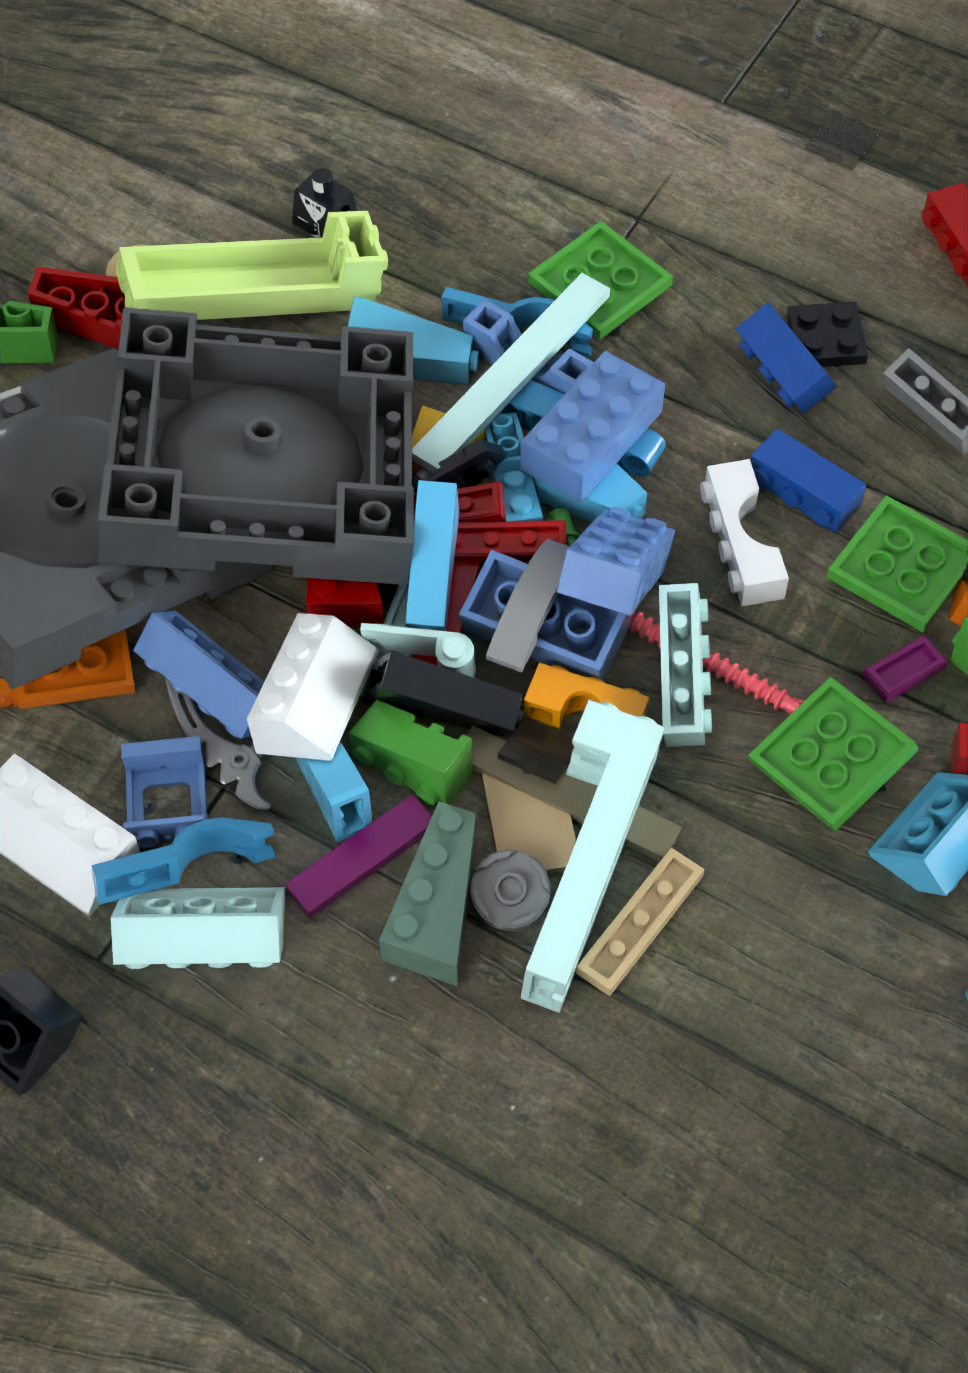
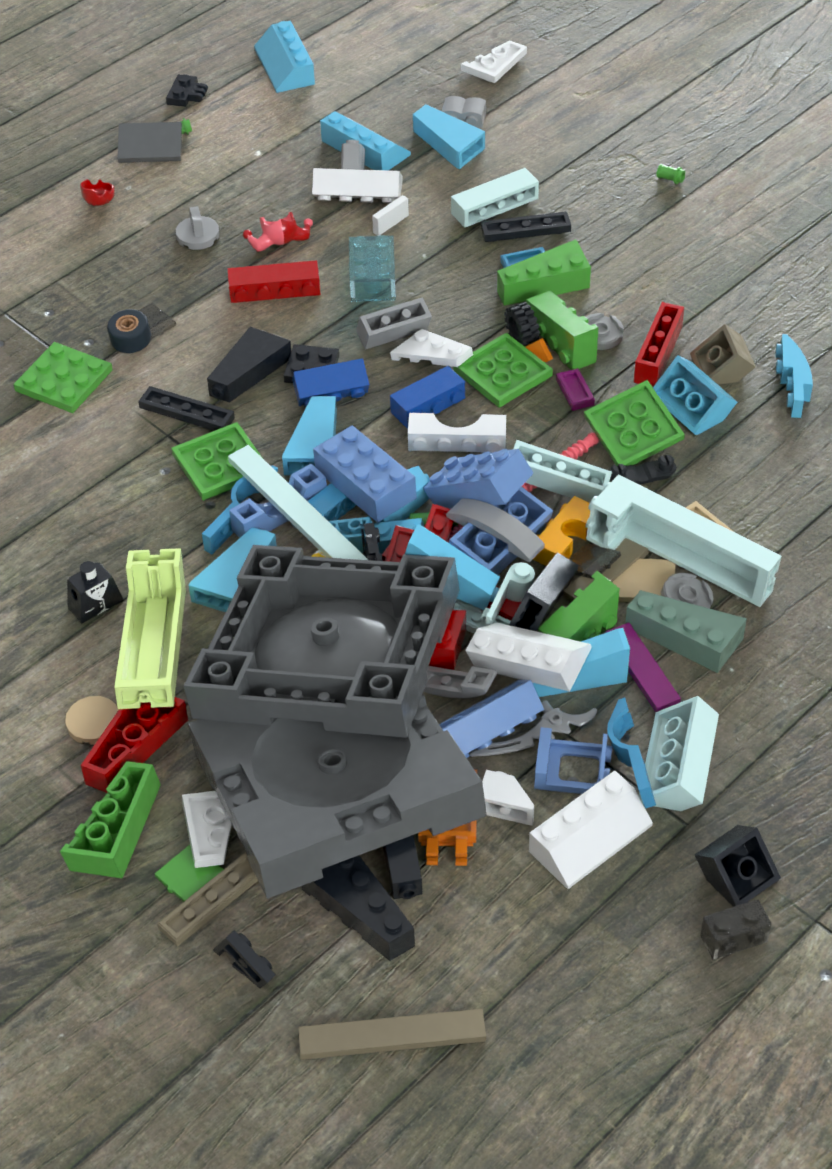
camera: 75 degrees left, 10 degrees down
none -> bright green plate [13,342,113,413]
none -> black wheel [107,309,151,353]
none -> black plate [138,386,235,431]
none -> black slope [207,327,291,403]
none -> medium azure slope [282,396,337,475]
none -> white wing [390,329,473,367]
none -> light grey slope [423,666,497,698]
none -> white slope [482,770,534,826]
none -> black piece [609,455,677,485]

